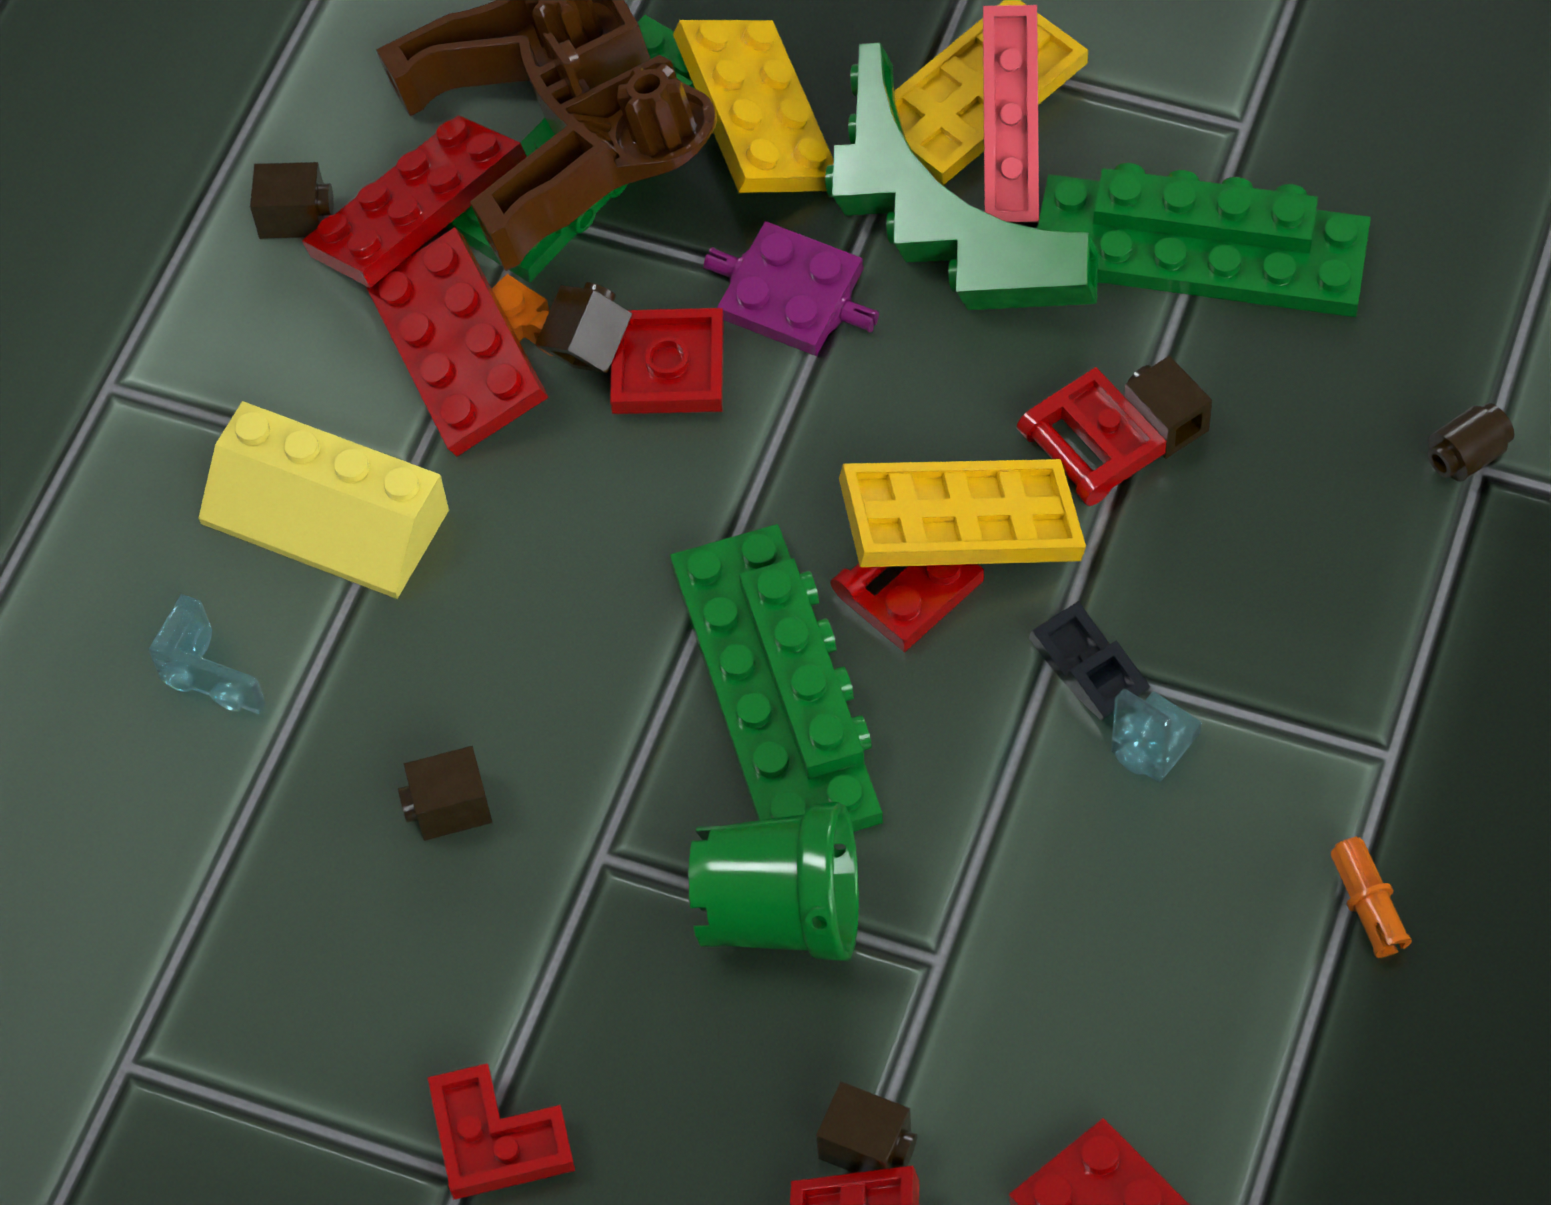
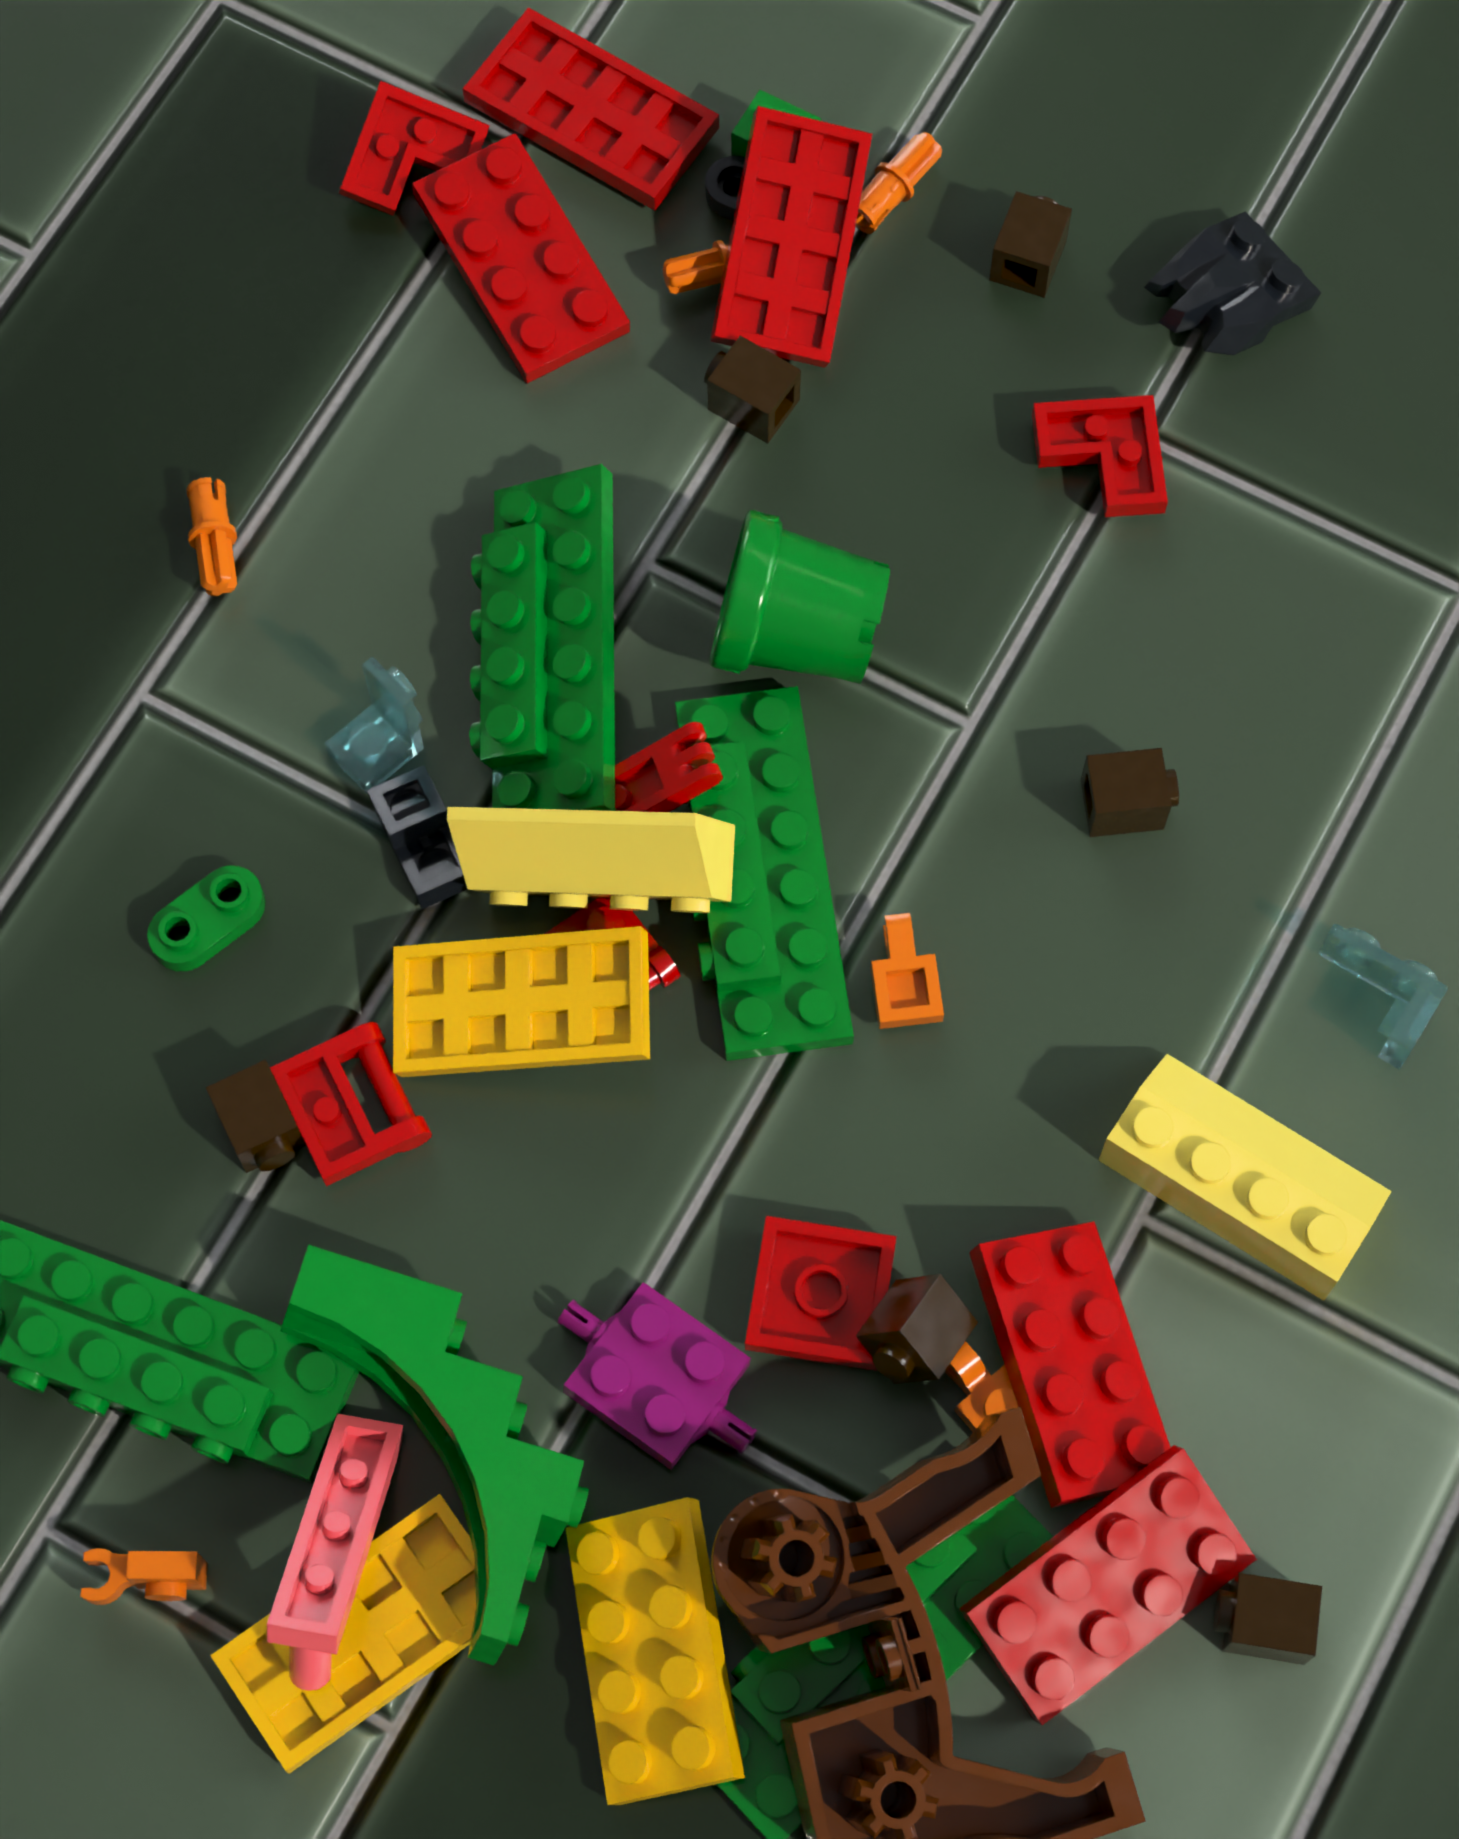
camera: 175 degrees left, 10 degrees up
none -> orange plate [80,1548,208,1605]
none -> green plate [147,865,266,972]
none -> light yellow slope [447,807,735,913]
none -> green plate [469,464,615,811]
none -> red hinge [615,722,723,812]
none -> orange plate [870,913,944,1029]

